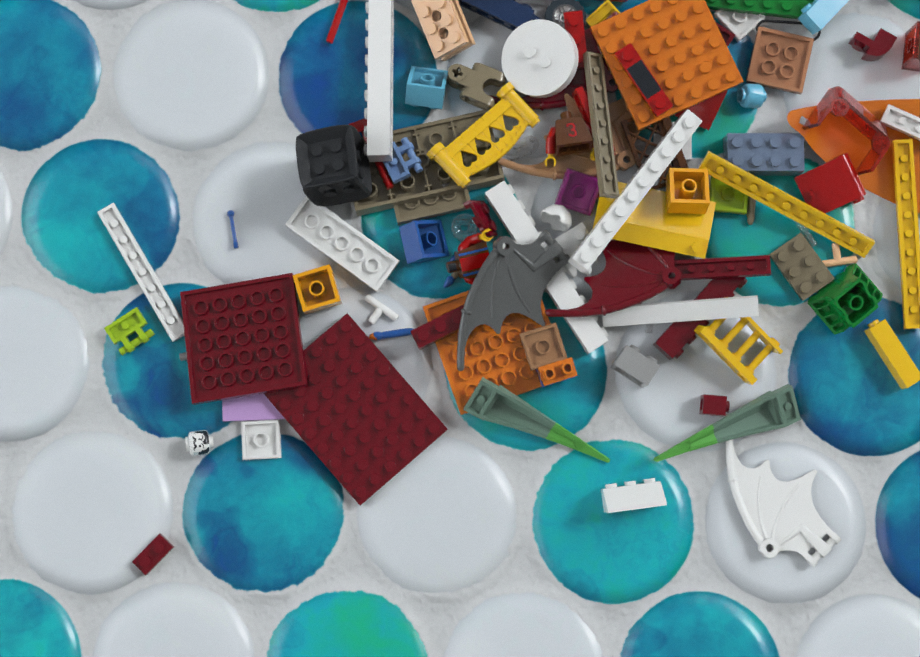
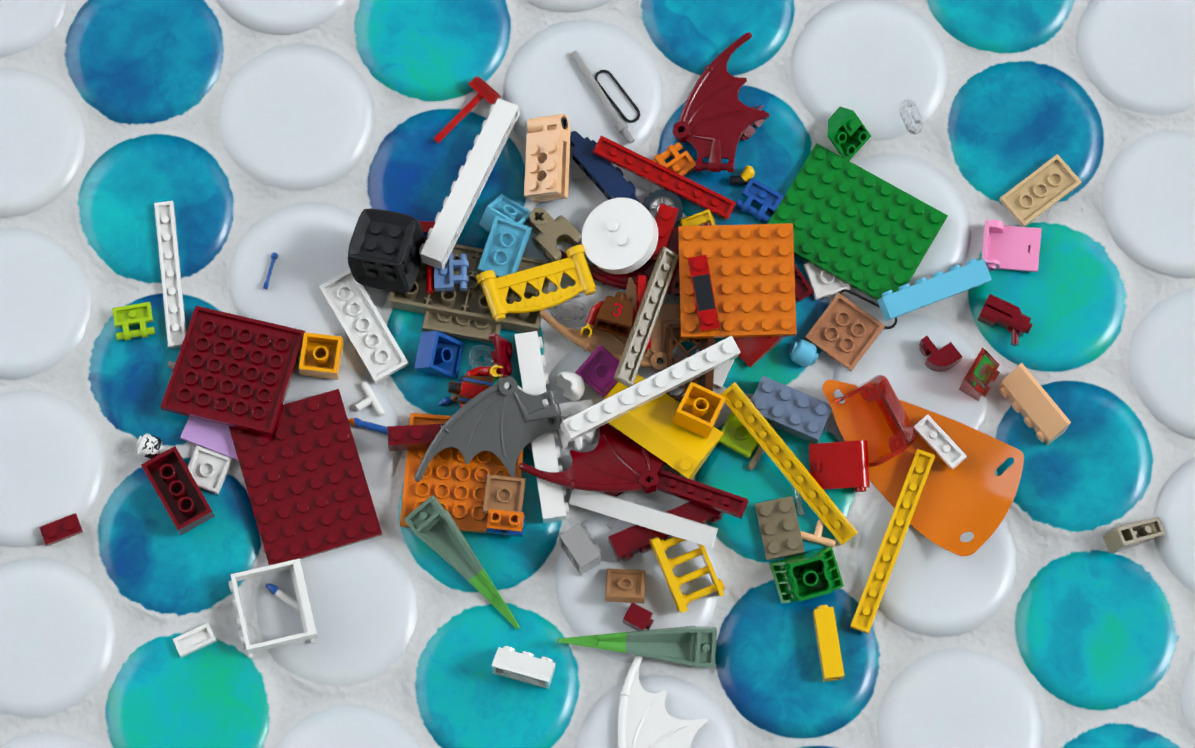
camera: 20 degrees right, 10 degrees down
none -> dark red brick [141,446,215,535]
none -> white tile [172,623,217,658]
none -> white window [228,559,318,658]
none -> white piece [266,583,300,612]
none -> medium azure tile [477,215,532,277]
none -> medium nougat tile [605,568,646,604]

